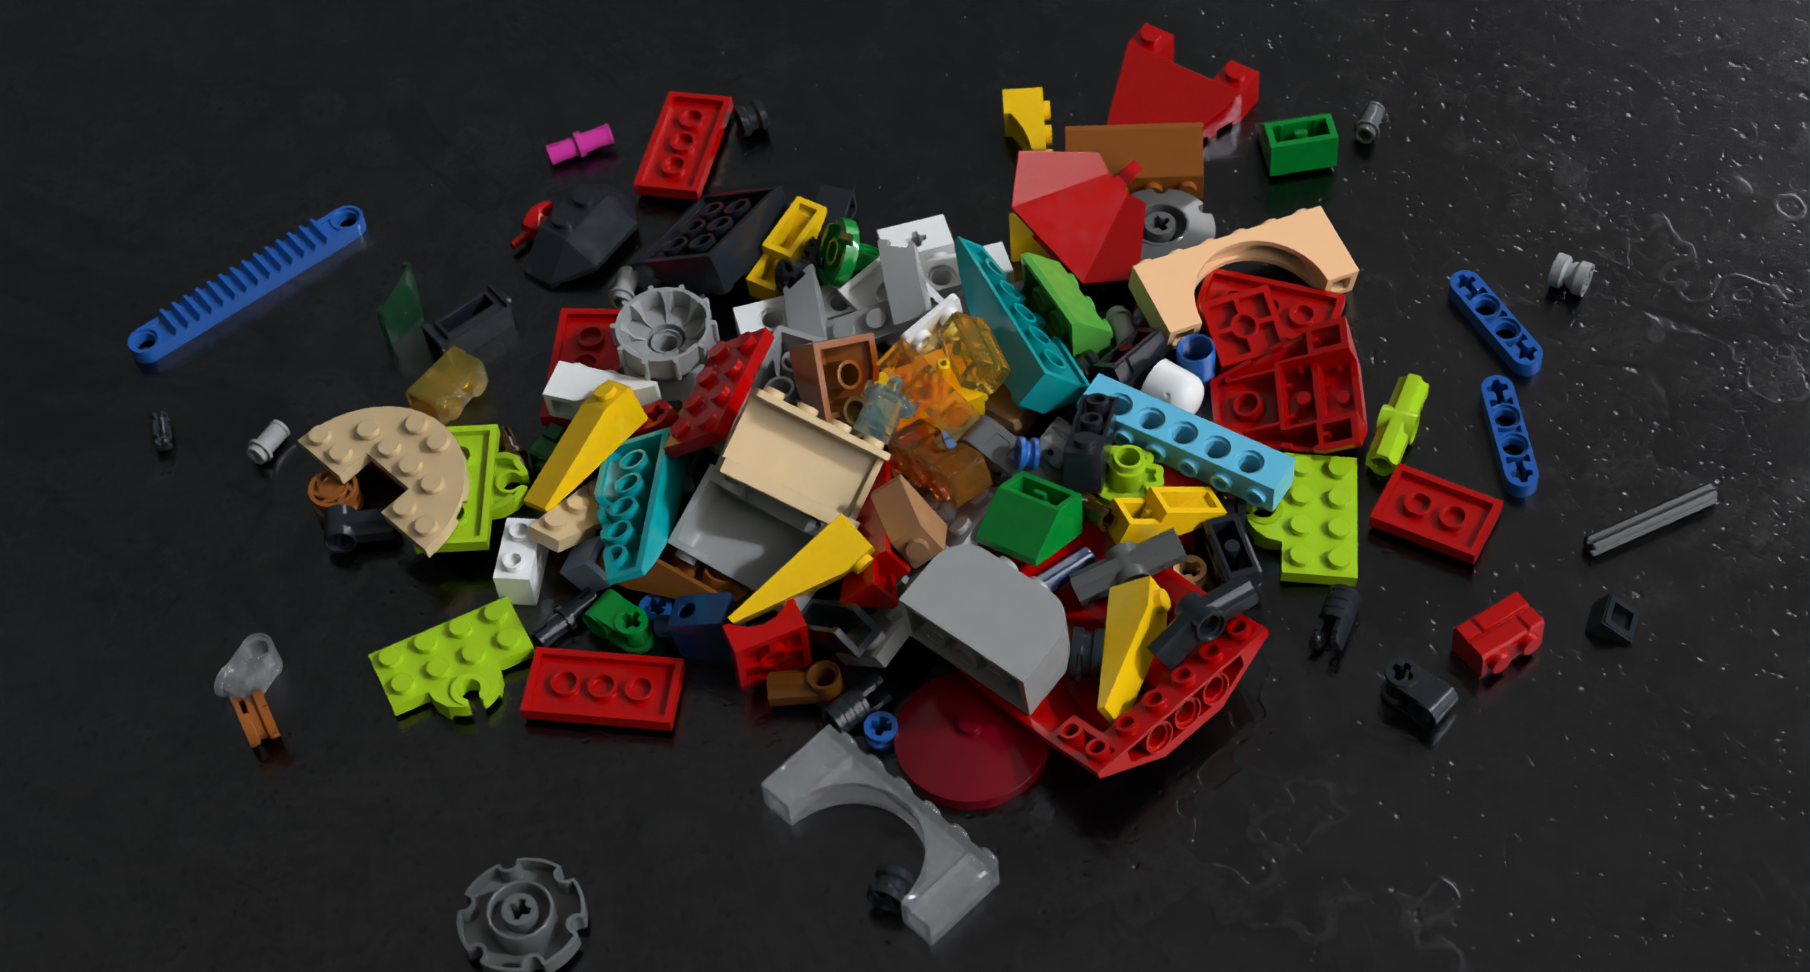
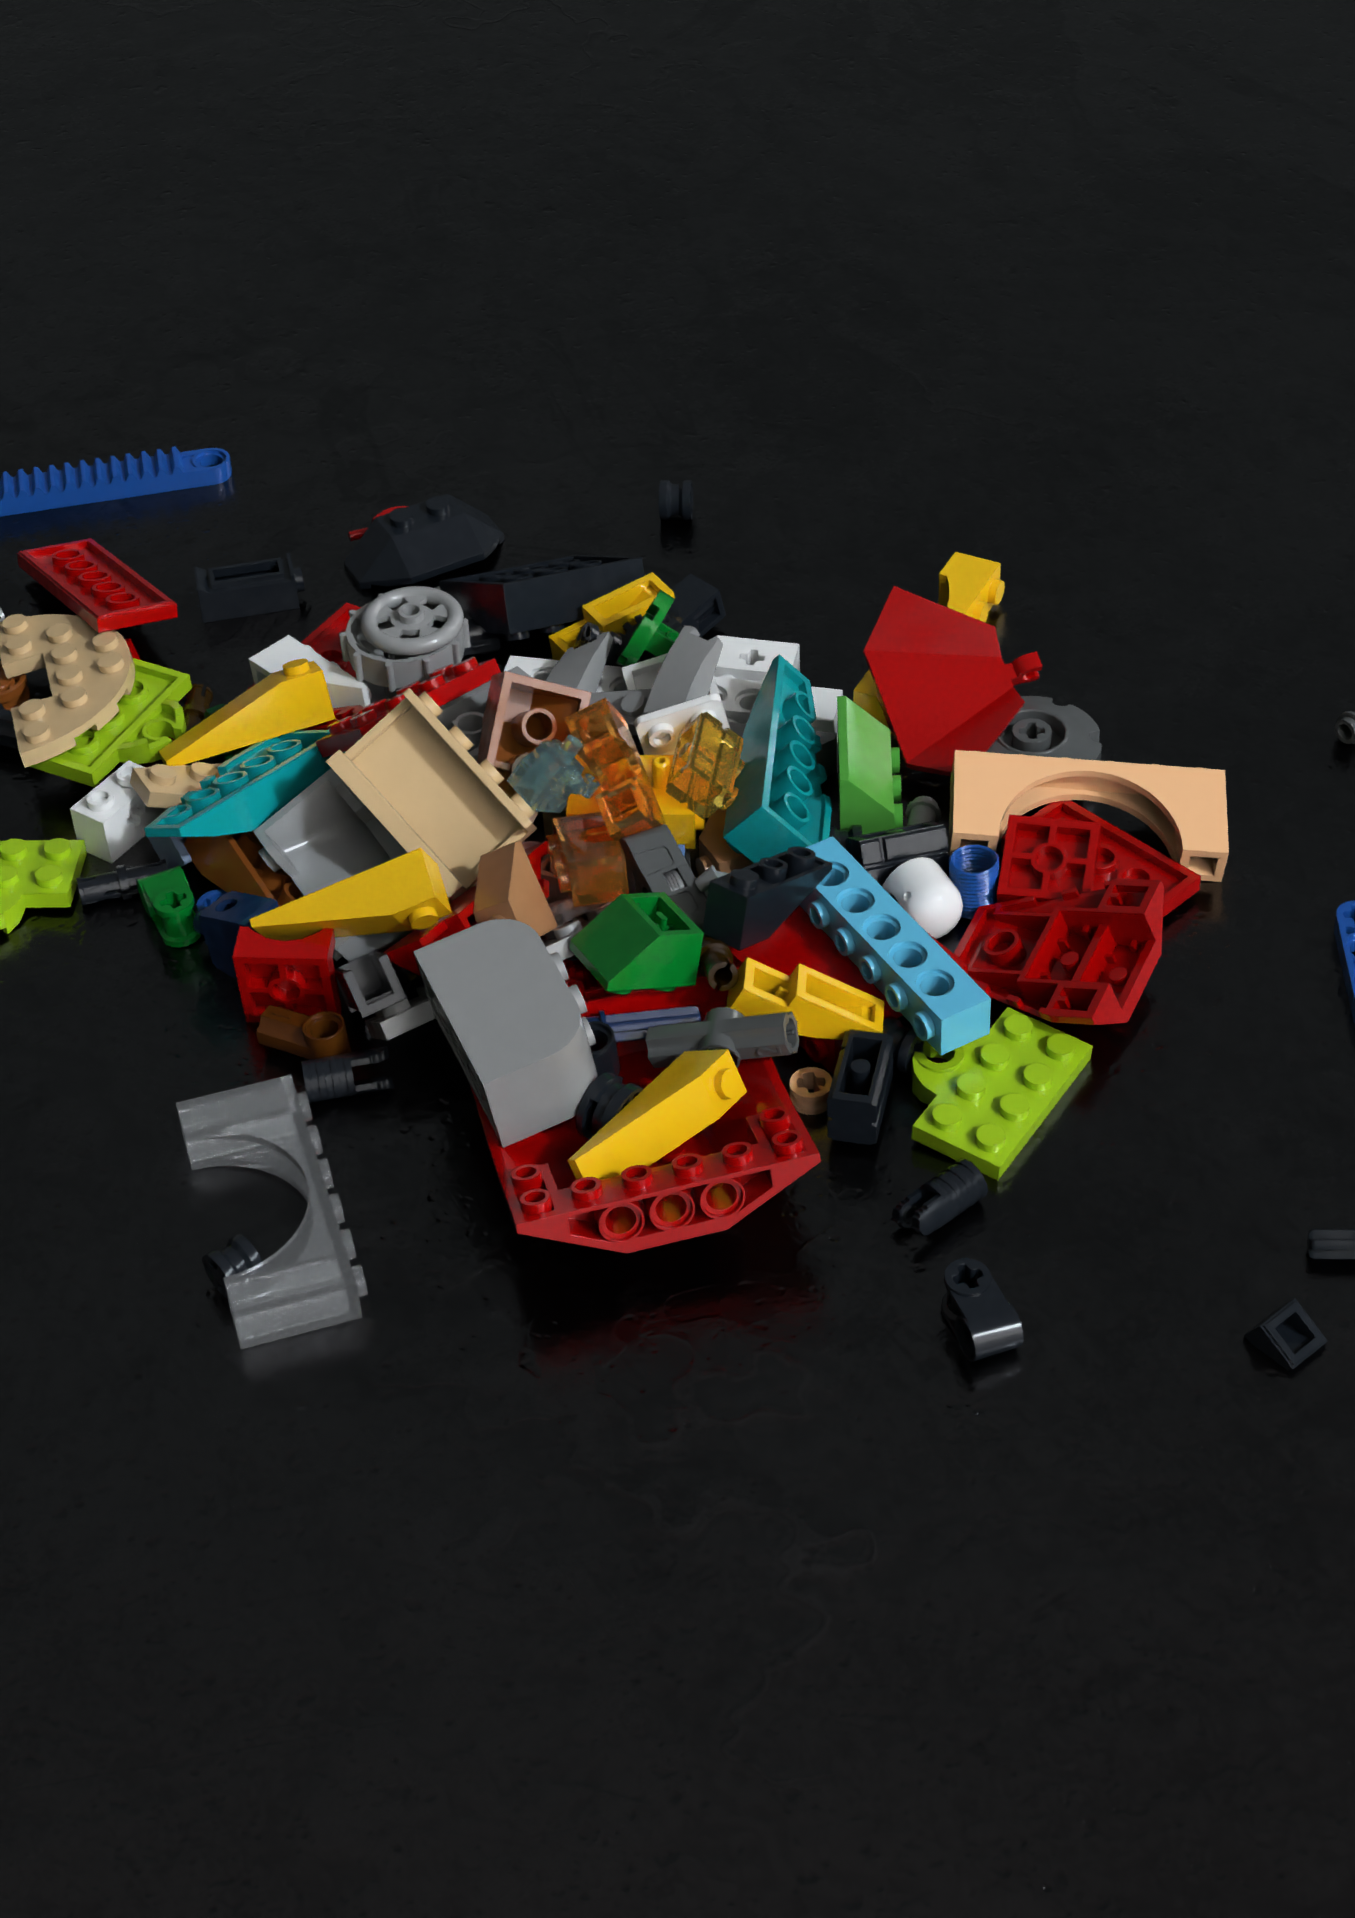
camera: 25 degrees right, 10 degrees down
clear green slope [376,262,424,344] -> none
clear yellow brick [406,345,489,426] -> none
red plate [520,647,686,731] -> none
dark pink pin [545,123,615,166] -> none
red plate [633,91,734,201] -> none
blue bush [863,711,898,751] -> none
dark red dish [894,671,1049,810] -> none
blue bush [1014,437,1040,471] -> none
dark orange slope [1065,122,1204,199] -> none
lime plant [1094,445,1164,507] -> none
red wedge [1106,23,1259,141] -> none
black piece [1147,574,1259,671] -> none
green slope [1255,113,1339,176] -> none
lime piece [1366,373,1429,476] -> none
red plate [1369,463,1504,565] -> none
red brick [1451,592,1545,678] -> none
blue beam [1480,375,1539,498] -> none
none -> red tile [17,538,178,633]
none -> light grey plate [361,586,464,656]

